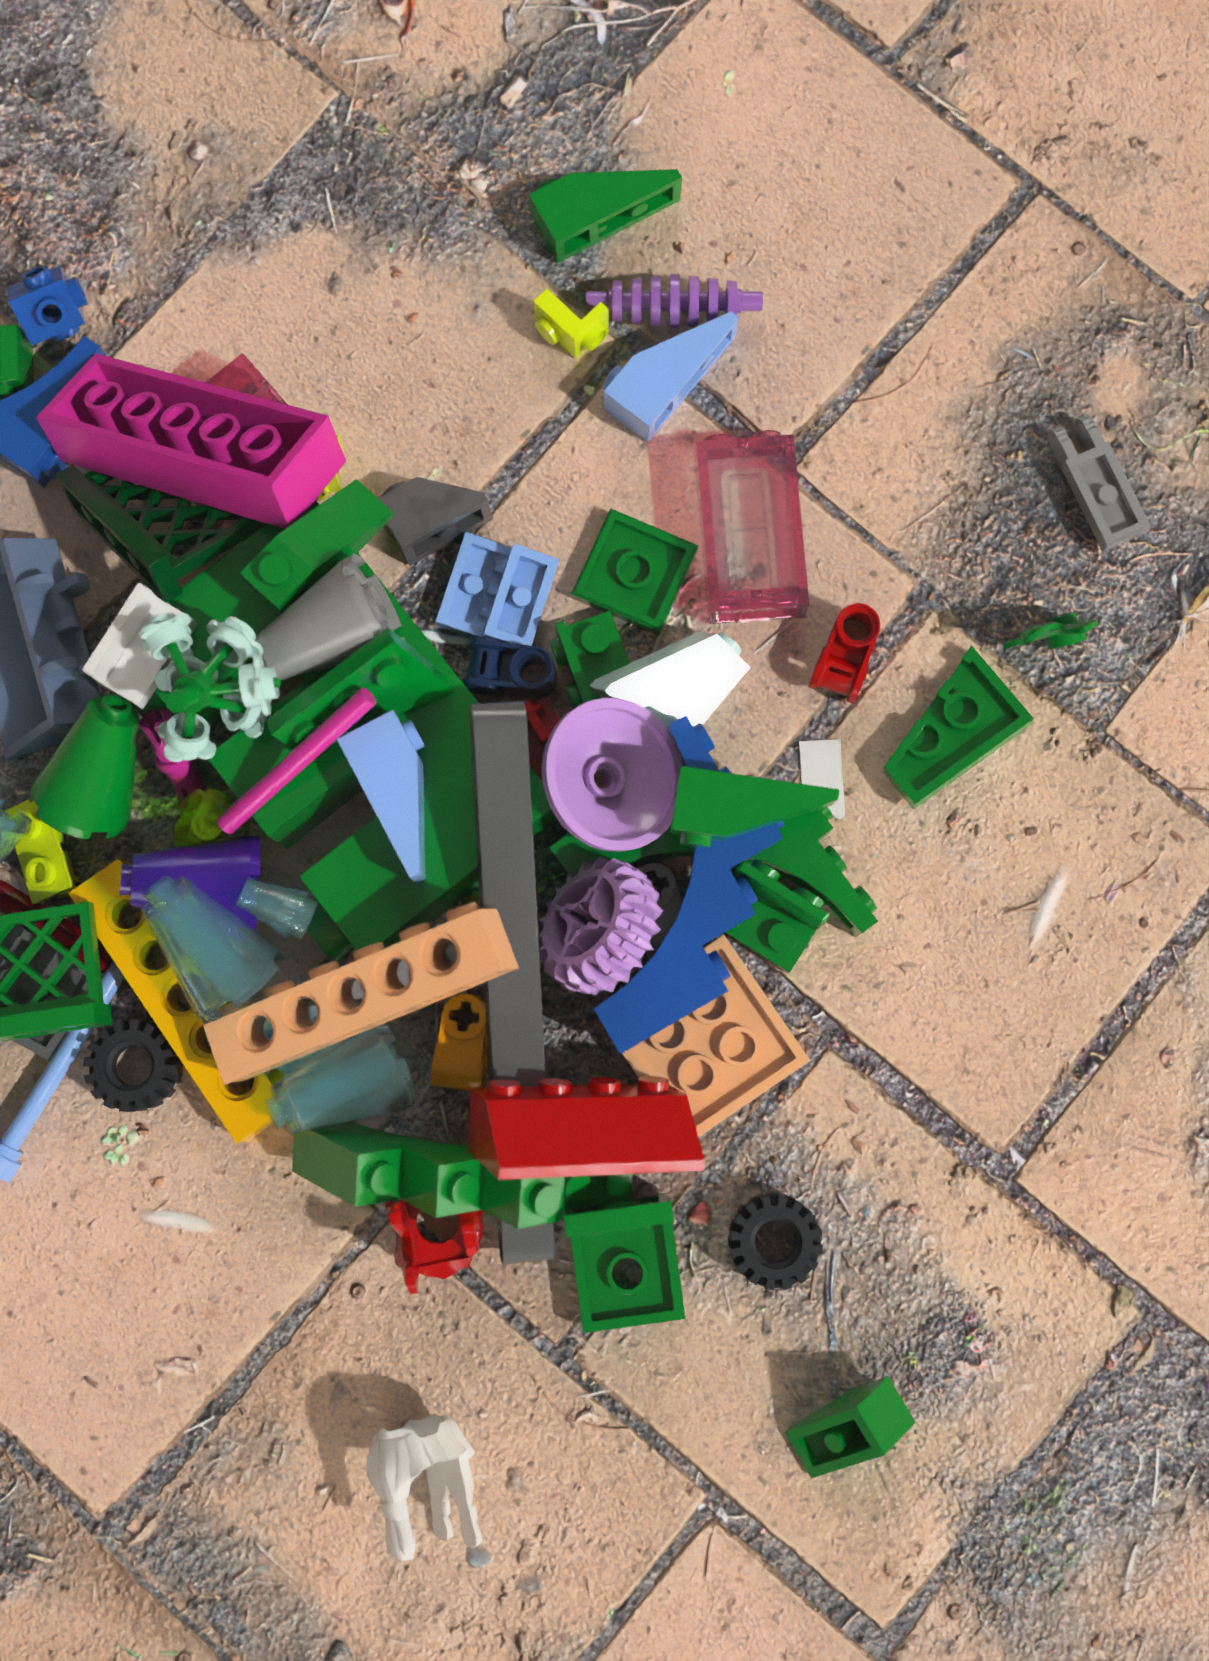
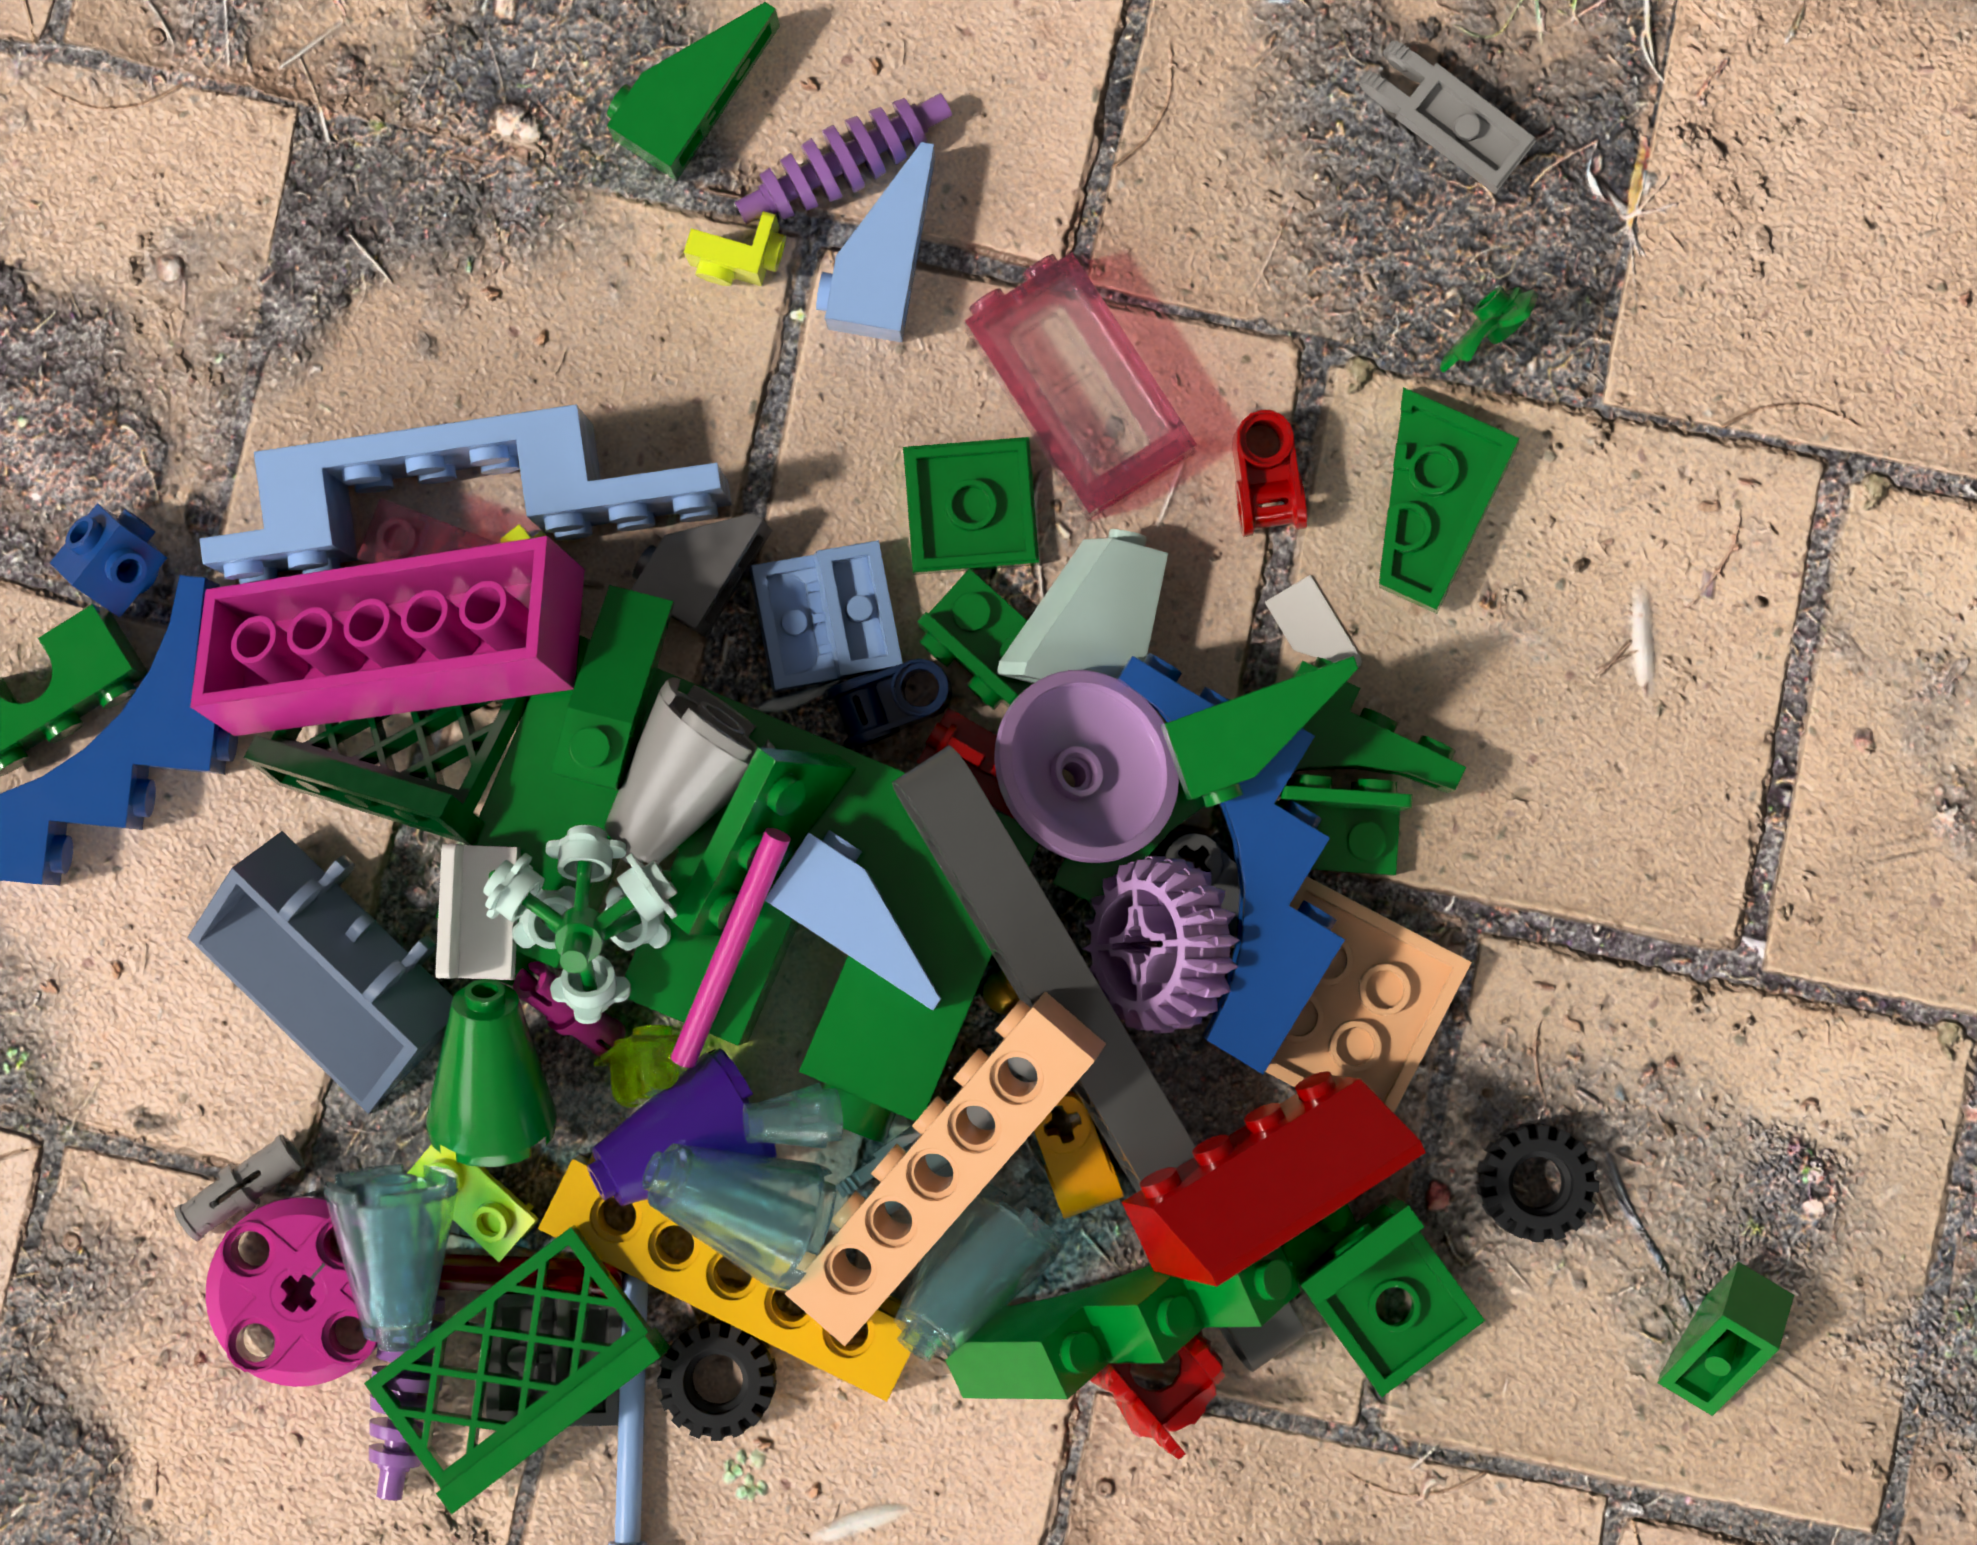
camera: 25 degrees left, 5 degrees up
none -> light blue bracket [199,404,732,584]

